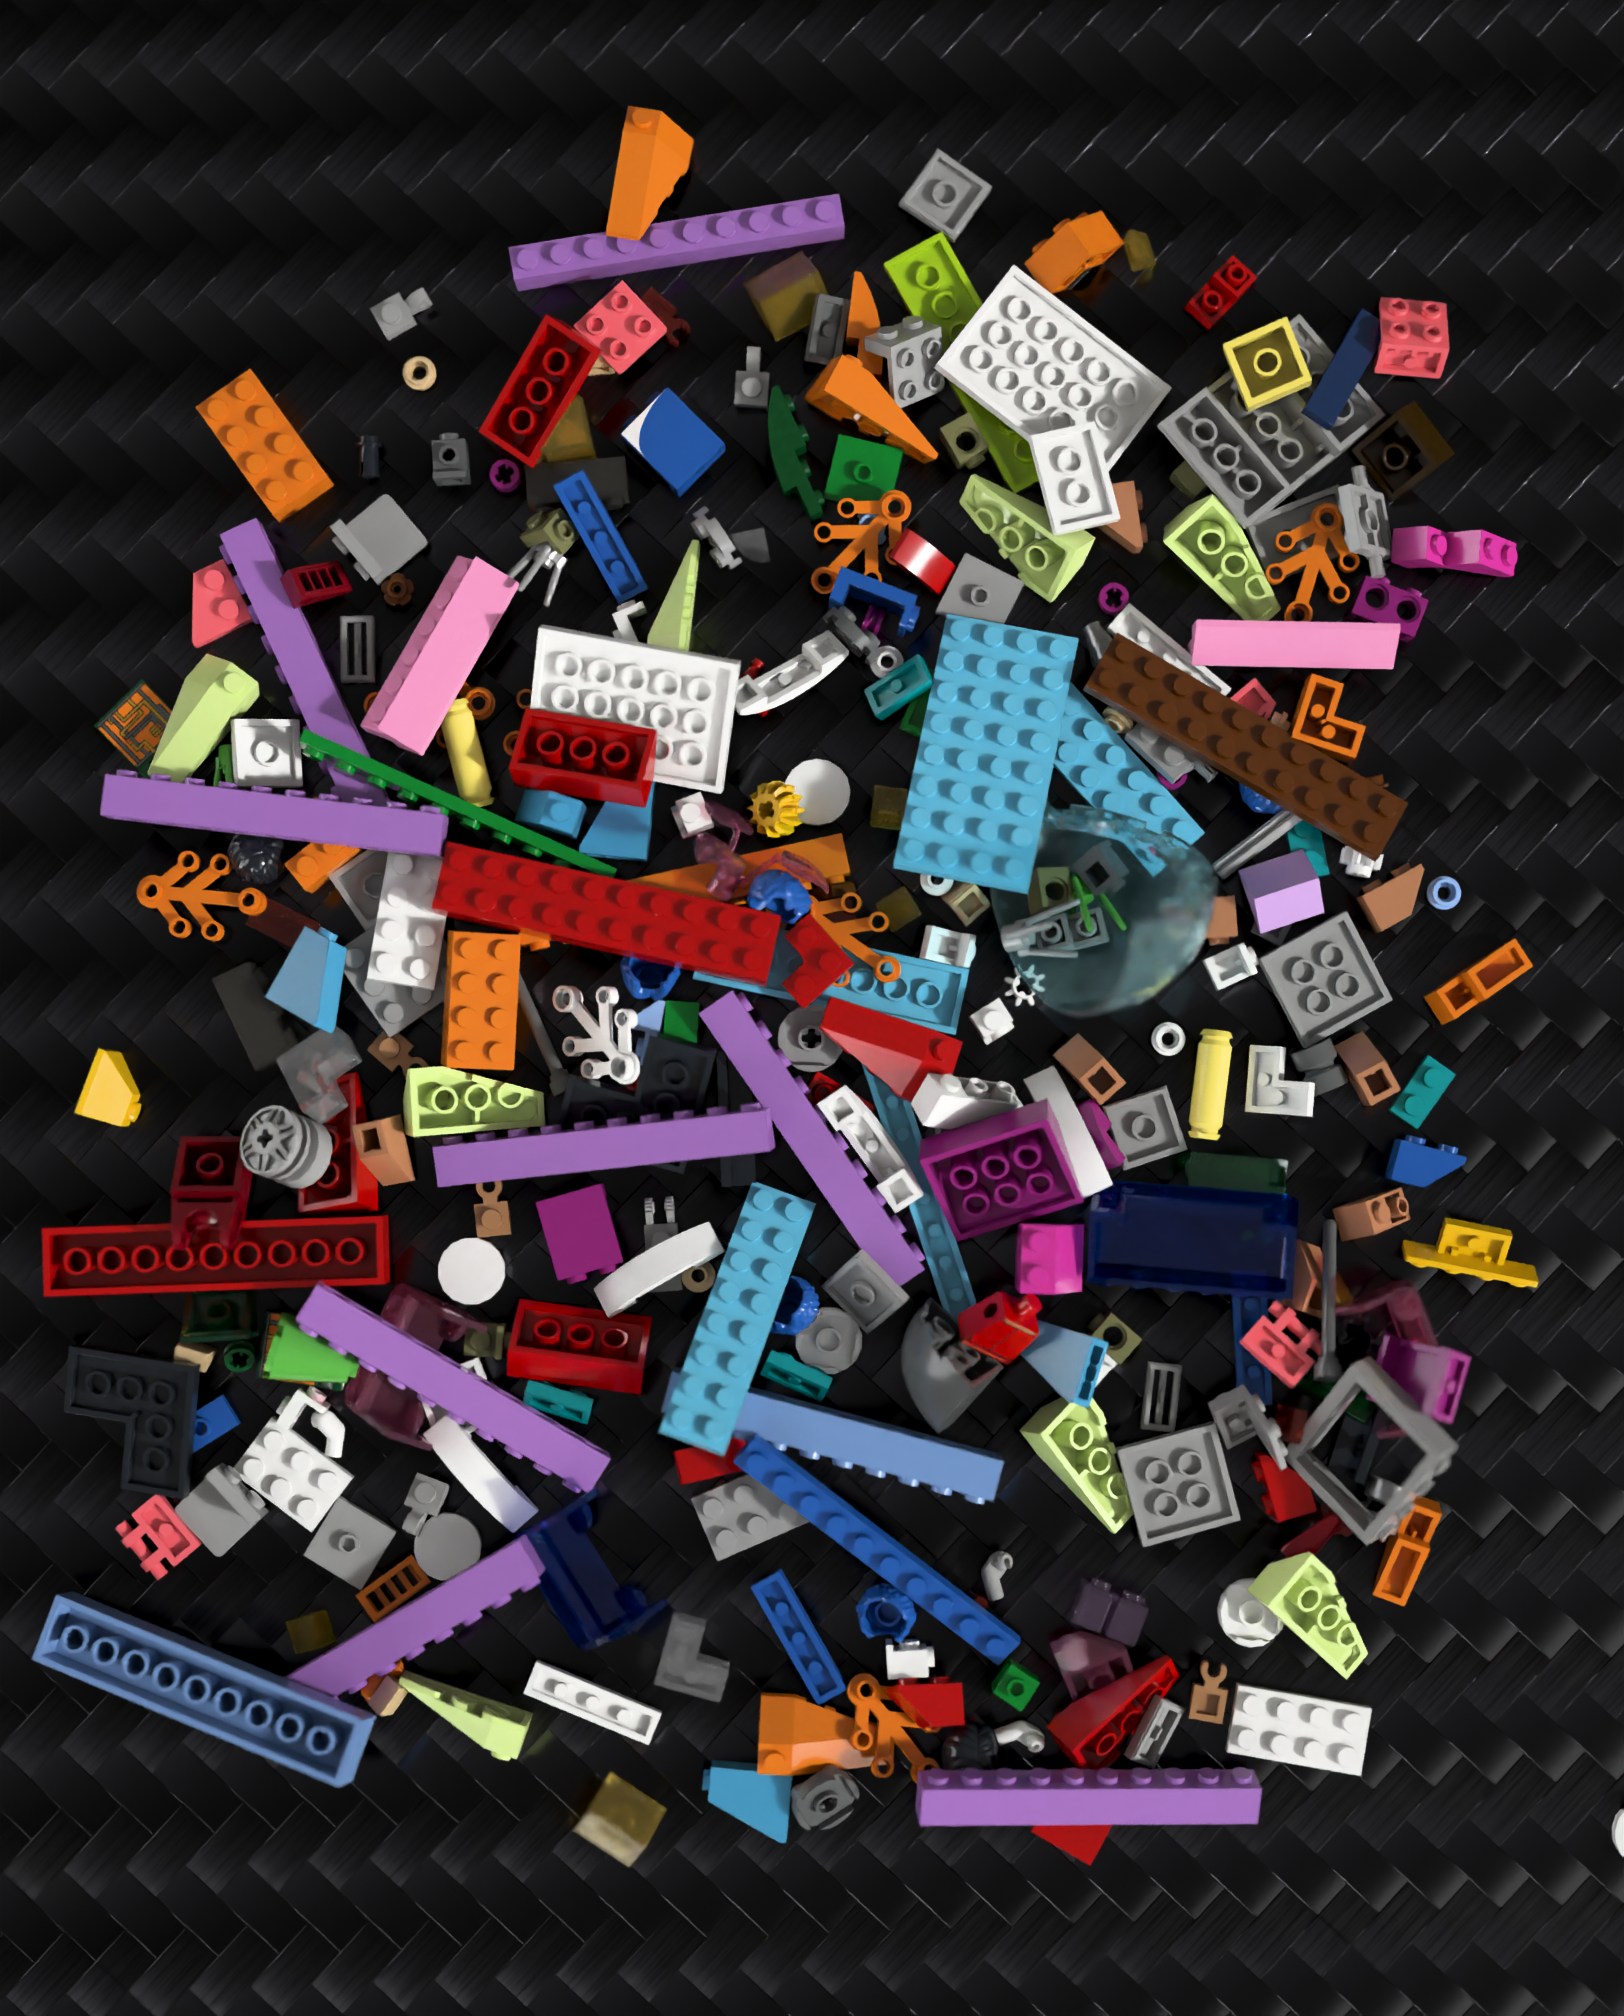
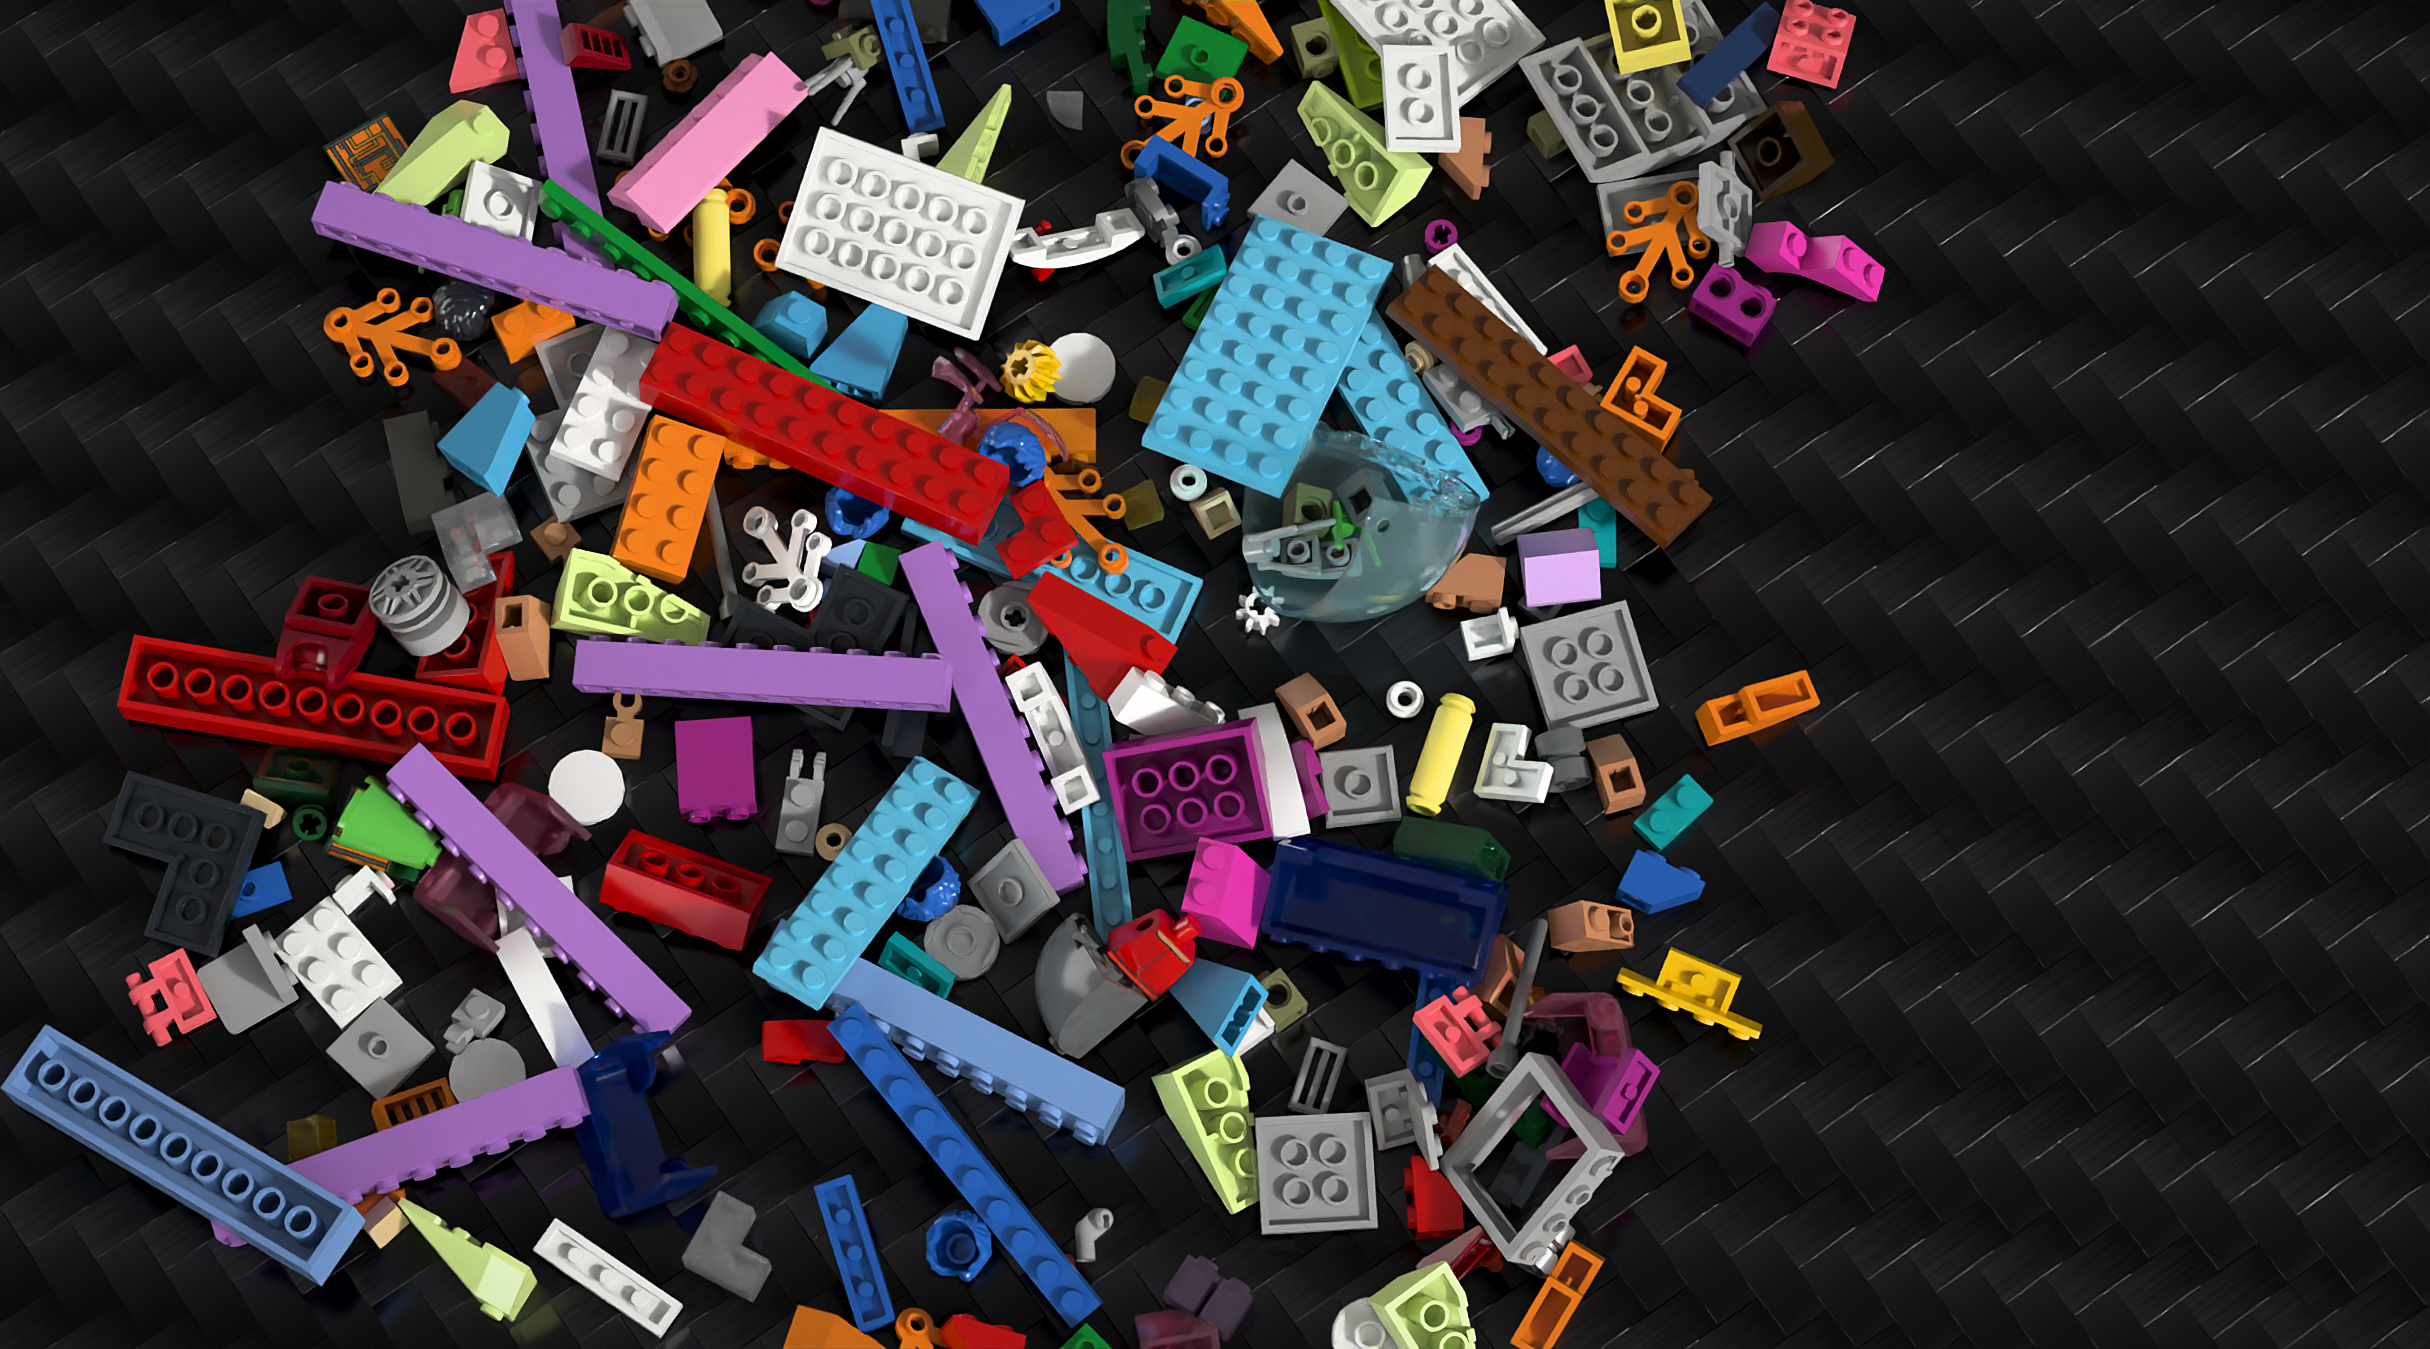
camera: 10 degrees right, 15 degrees down
yellow slope [74,1048,141,1127] -> none
white arm [311,1410,345,1457] -> none
olive bracket [463,1321,512,1360] -> none
red slope [509,708,657,808] -> none
teal plate [523,1380,594,1425] -> none
white slope [594,1222,725,1319] -> none
white brick [671,792,714,839] -> none
light grey plate [690,506,742,570] -> none
light grey plate [691,1473,810,1561] -> none
magenta bush [861,602,887,636] -> none
white brick [885,1639,935,1679] -> none
slope [888,528,957,595] -> none
white bracket [919,925,976,968] -> none
white brick [969,998,1015,1045] -> none
yellowish green wedge [1163,494,1281,621] -> none
bright pink slope [1187,620,1400,669] -> none
white gear [1339,846,1384,878] -> none
nougat slope [1356,862,1424,933] -> none
light blue plate [1427,876,1461,910] -> none

